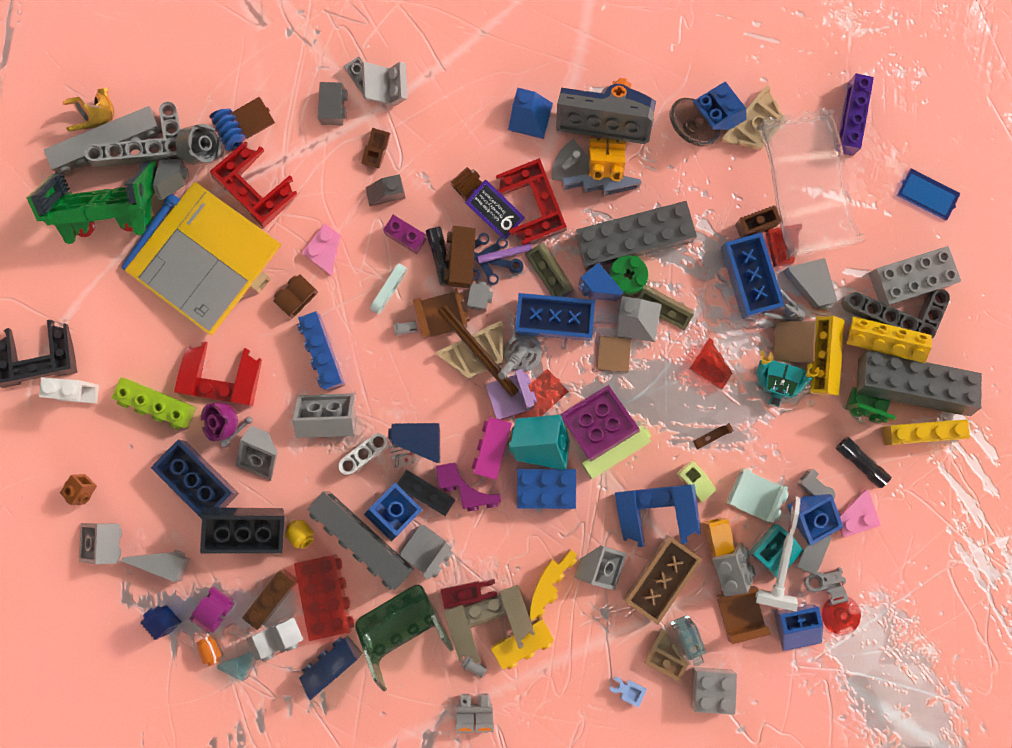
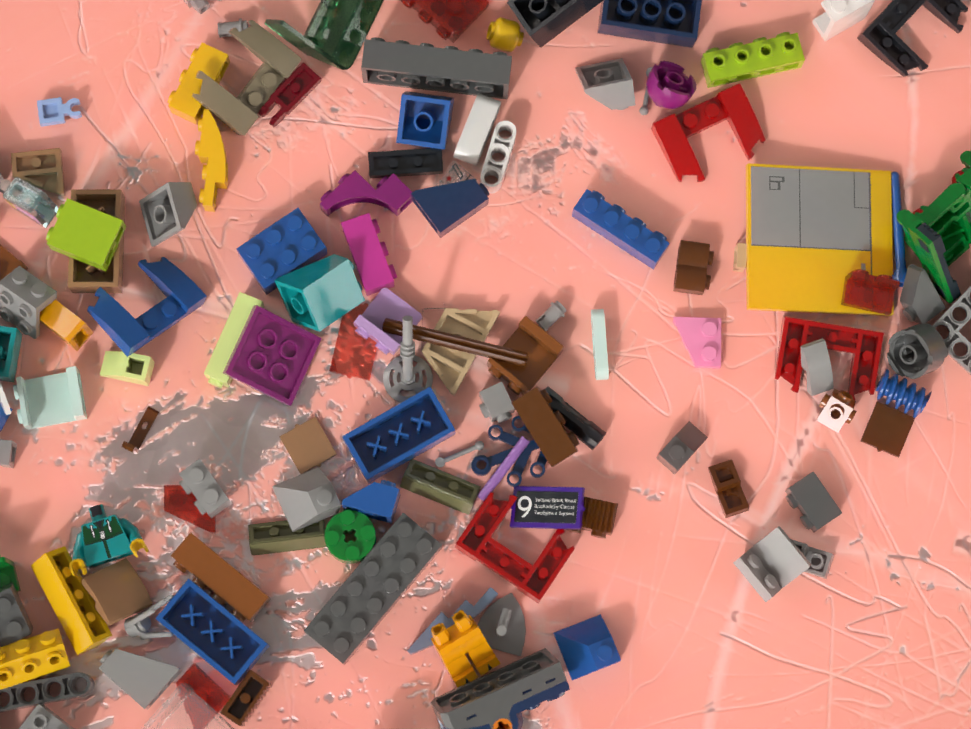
camera: 140 degrees right, 5 degrees down
light grey slope [292,393,356,438] -> none
magenta hinge [383,214,427,255] -> none
light grey bracket [400,525,453,580] -> none
none -> lime brick [46,198,127,271]
none -> dark orange brick [171,532,271,622]
none -> light grey brick [179,459,232,518]
none -> light grey hinge [435,441,484,468]
none -> white beam [453,93,501,166]
none -> light grey slope [801,338,834,396]
none -> brick [817,389,857,433]
none -> clear red bracket [841,269,900,315]

